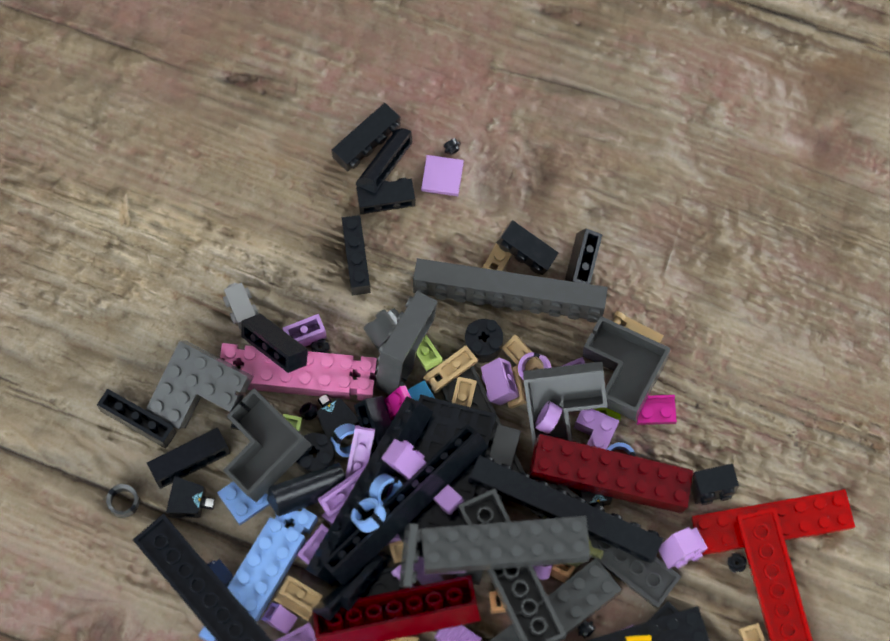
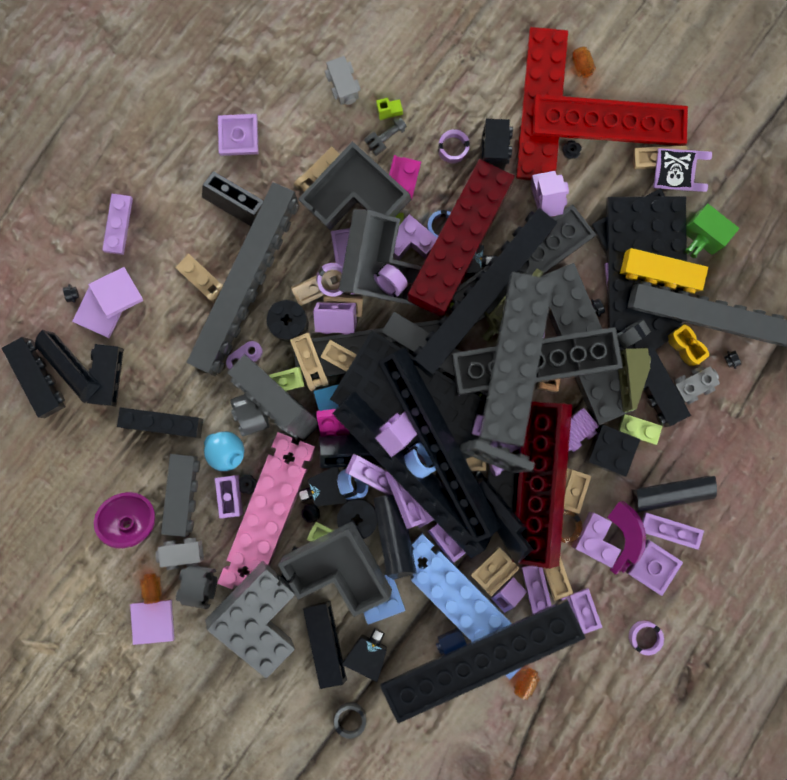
camera: 70 degrees left, 15 degrees up
black brick [97,388,177,449] -> none
black brick [241,314,308,373] -> none
light blue piece [351,498,386,533] -> none
lavender brick [434,485,464,515] -> none
black brick [496,220,559,275] -> none
none -> lavender tile [88,267,143,319]
none -> magenta dish [94,492,155,549]
none -> lavender plate [102,194,133,255]
none -> lavender tile [130,600,175,645]
none -> clear orange brick [140,573,162,604]
none -> dark grey brick [161,454,200,537]
none -> dark grey brick [176,565,217,609]
none -> medium azure brick [204,431,245,471]
none -> lavender plate [218,114,259,156]
none -> lavender plate [226,341,263,370]
none -> light grey brick [325,56,361,105]
none -> dark grey hinge [364,117,407,156]
none -> lime piece [376,98,403,120]
none -> lavender piece [438,129,470,163]
none -> clear orange brick [572,47,596,78]

